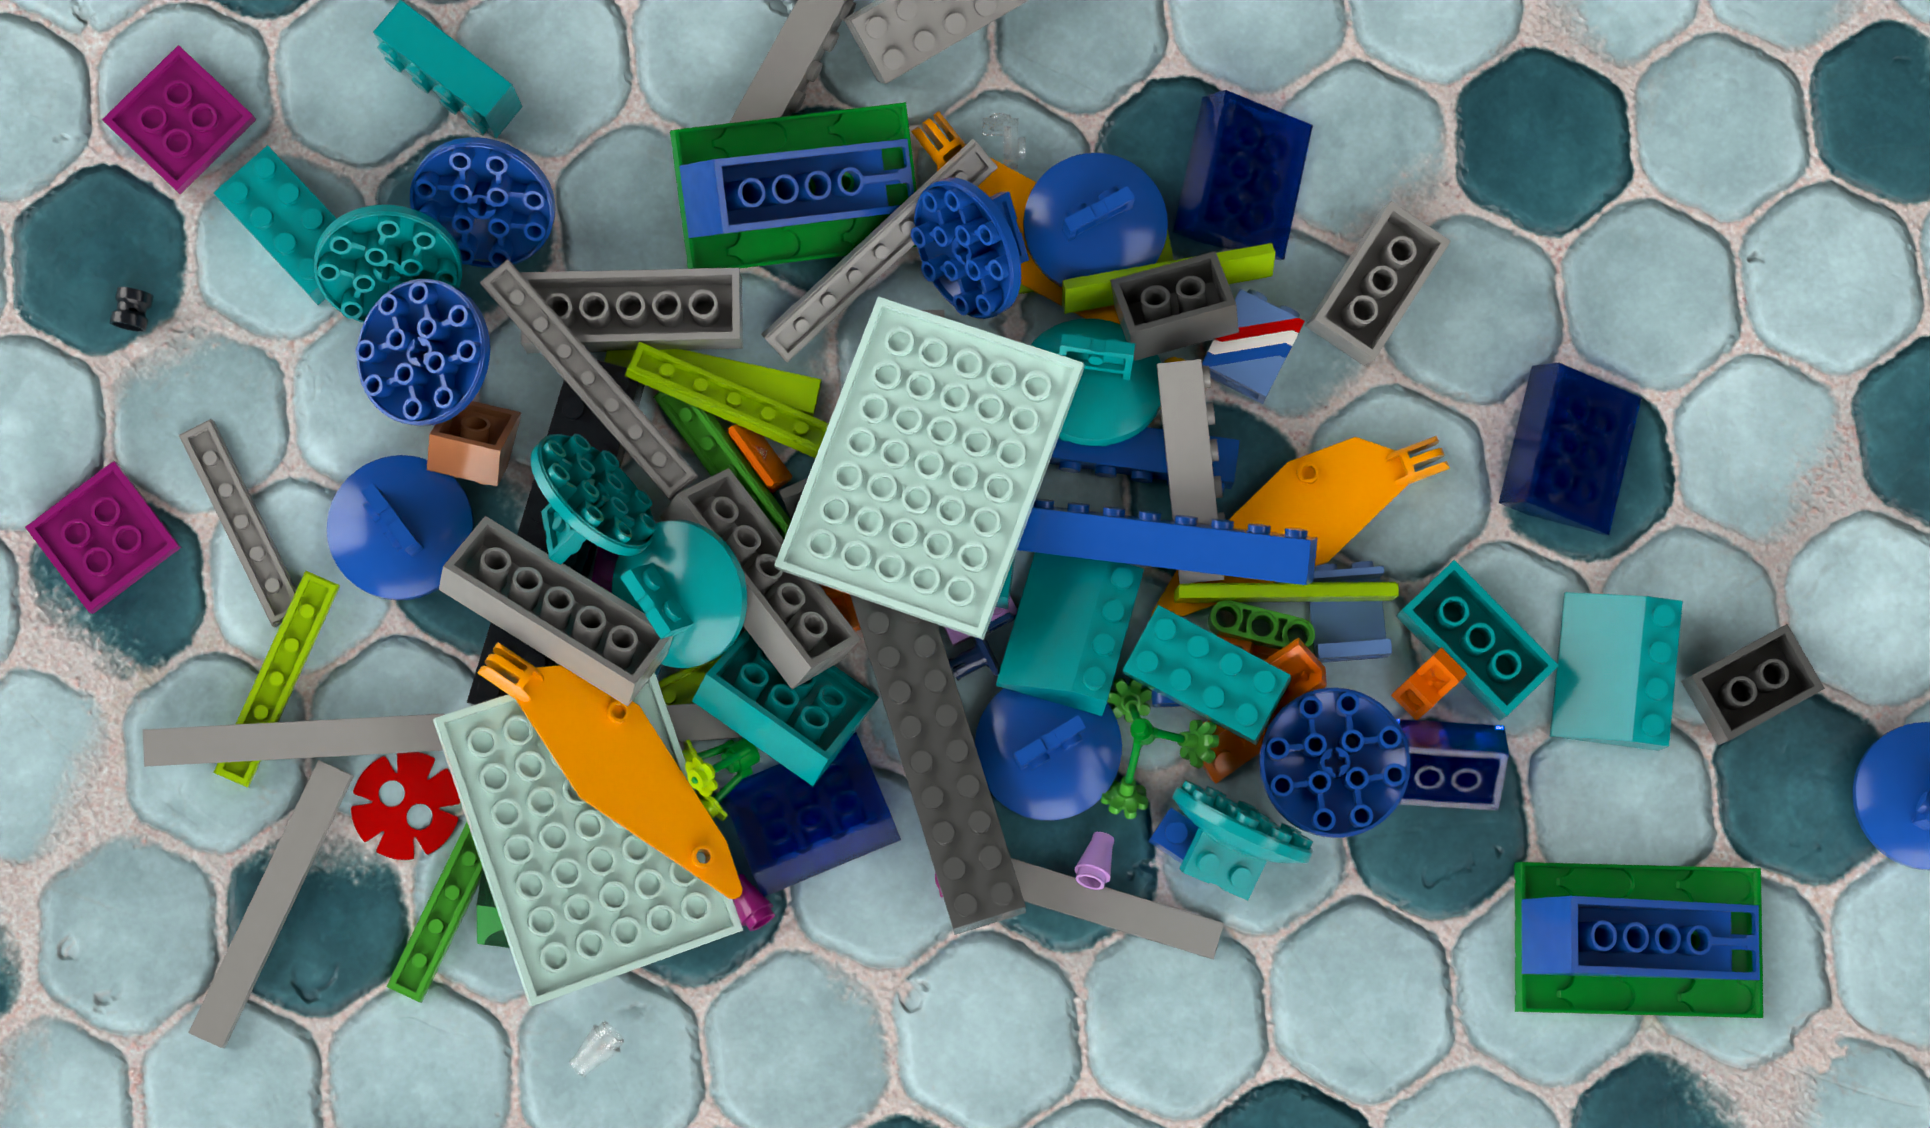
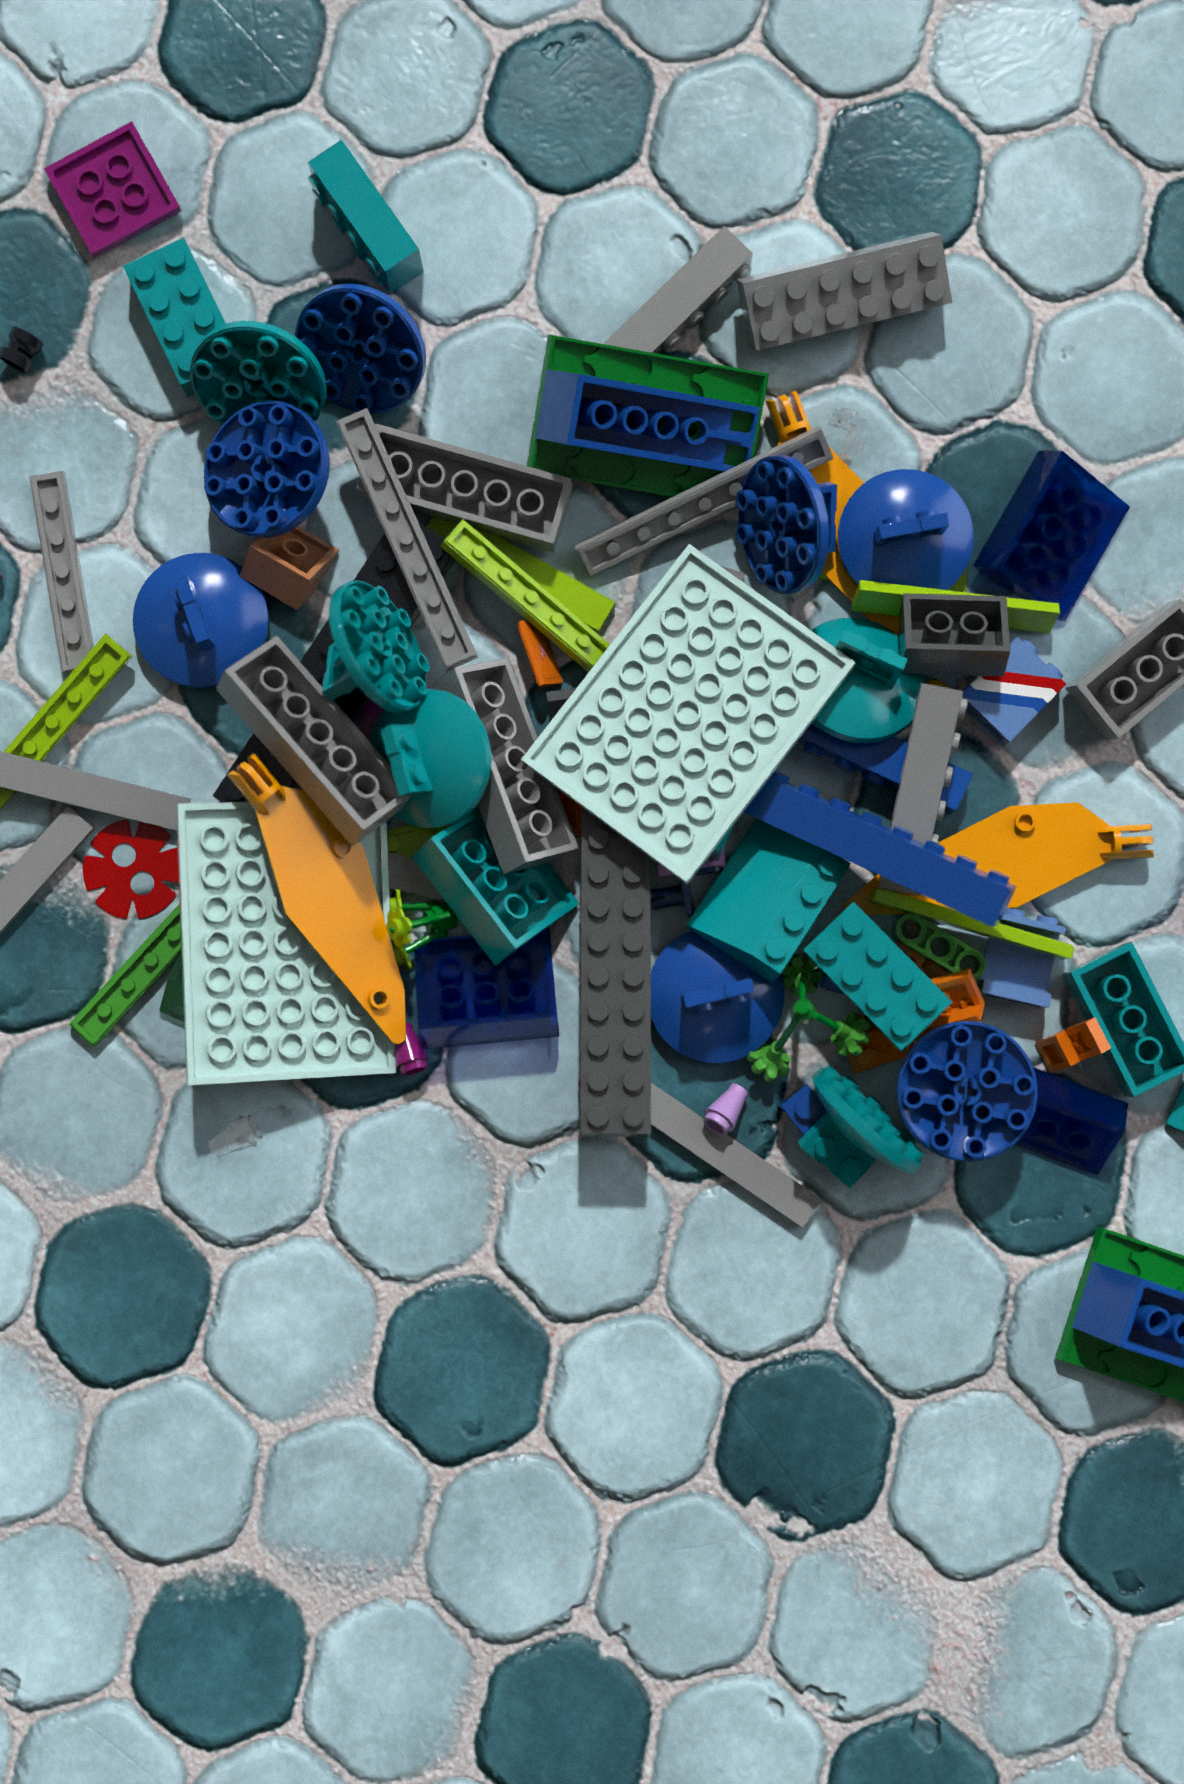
camera: 15 degrees right, 5 degrees up
bright green tile [653,391,791,539] -> none

